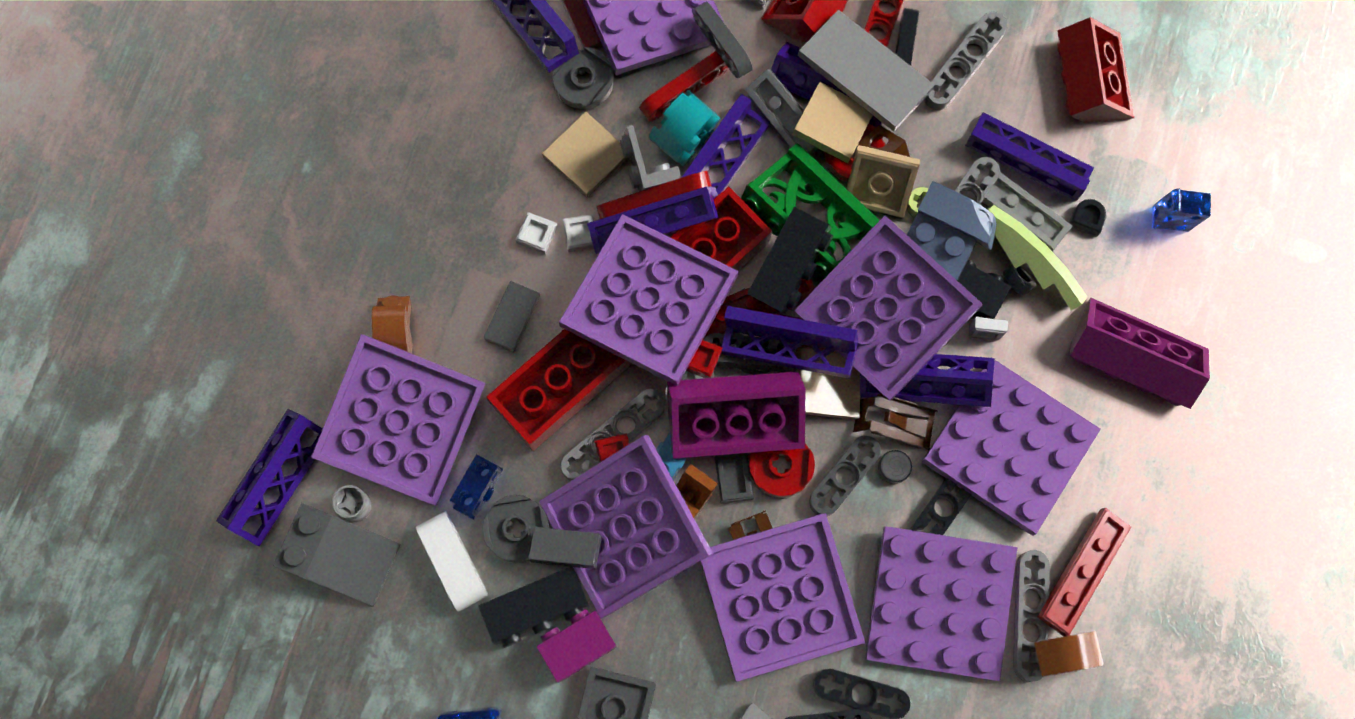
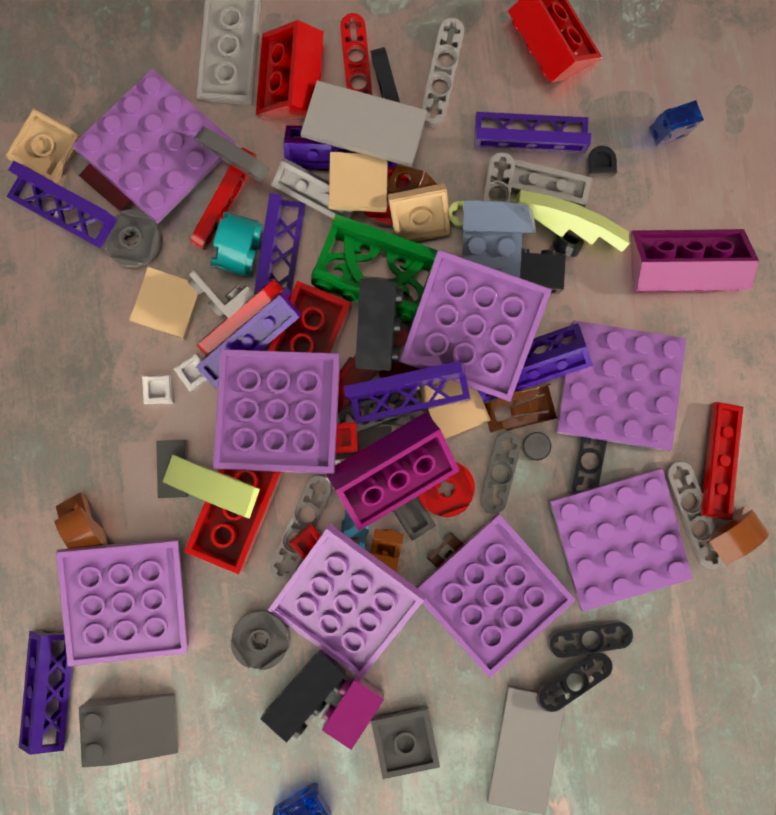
camera: 20 degrees left, 10 degrees up
light grey wheel [332,485,372,522] -> none
white beam [416,511,488,612] -> none
clear blue piece [449,454,503,520] -> none
dark grey tile [528,527,602,569] -> none
white tile [969,317,1008,340] -> none
none -> yellowish green slope [163,455,260,518]

